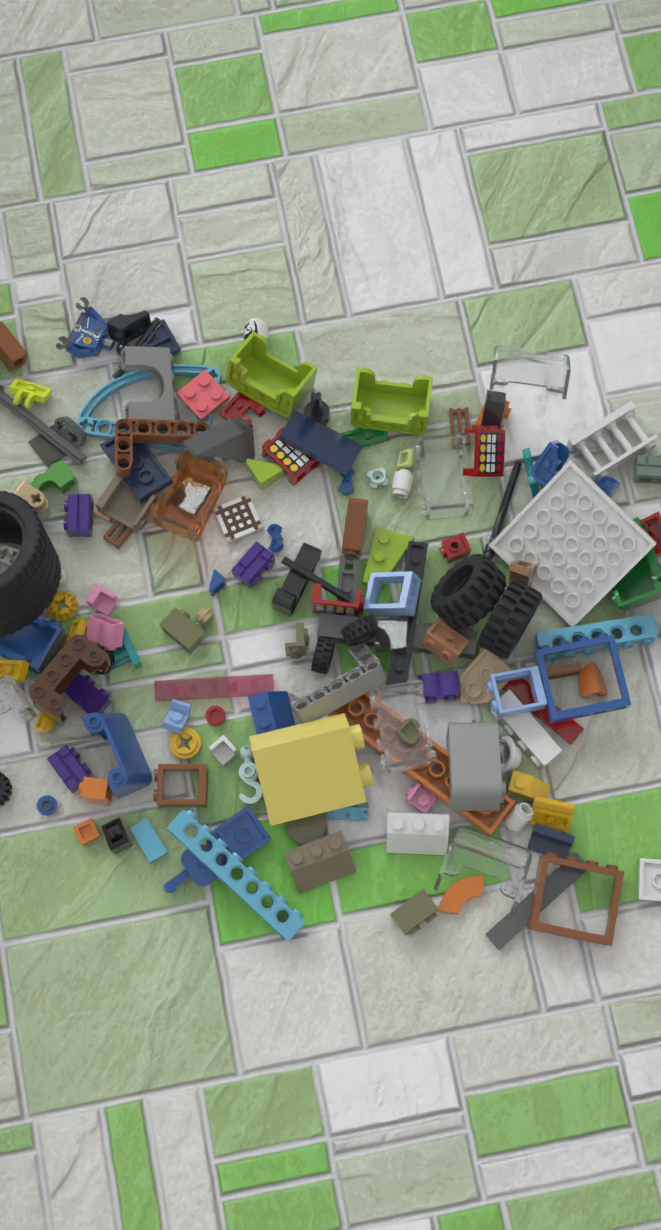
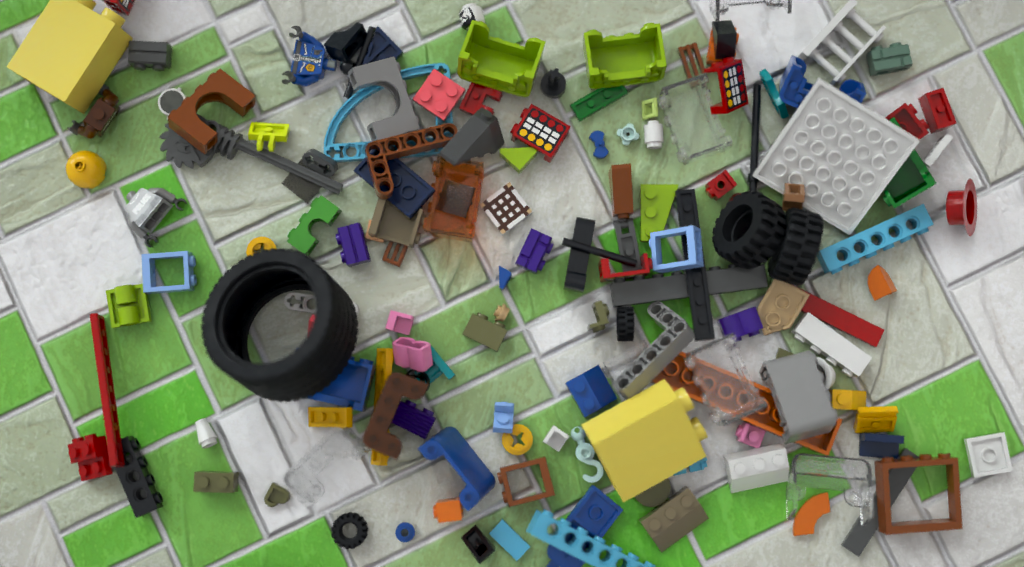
camera: 15 degrees left, 10 degrees up
tan piece [11,479,49,513] -> none
yellow gear [47,590,78,621] -> none
dark purple brick [47,745,92,794] -> none
orange plate [73,818,101,846] -> none
clear pink tile [154,674,274,702] -> none
red tile [206,706,226,727] -> none
blue piece [267,524,284,552] -> none
dark blue tile [278,410,363,476] -> none
black tyre [341,615,380,647] -> none
clear smoke piece [375,615,409,653] -> none
olive brick [390,889,438,935] -> none
olive tile [394,718,419,746] -> none
nougat bracket [420,618,470,666] -> none
light blue window [486,665,547,718] -> none
white brick [504,802,533,832] -> none
blue window [533,633,631,724] -> none
dark orange tile [546,663,582,680] -> none

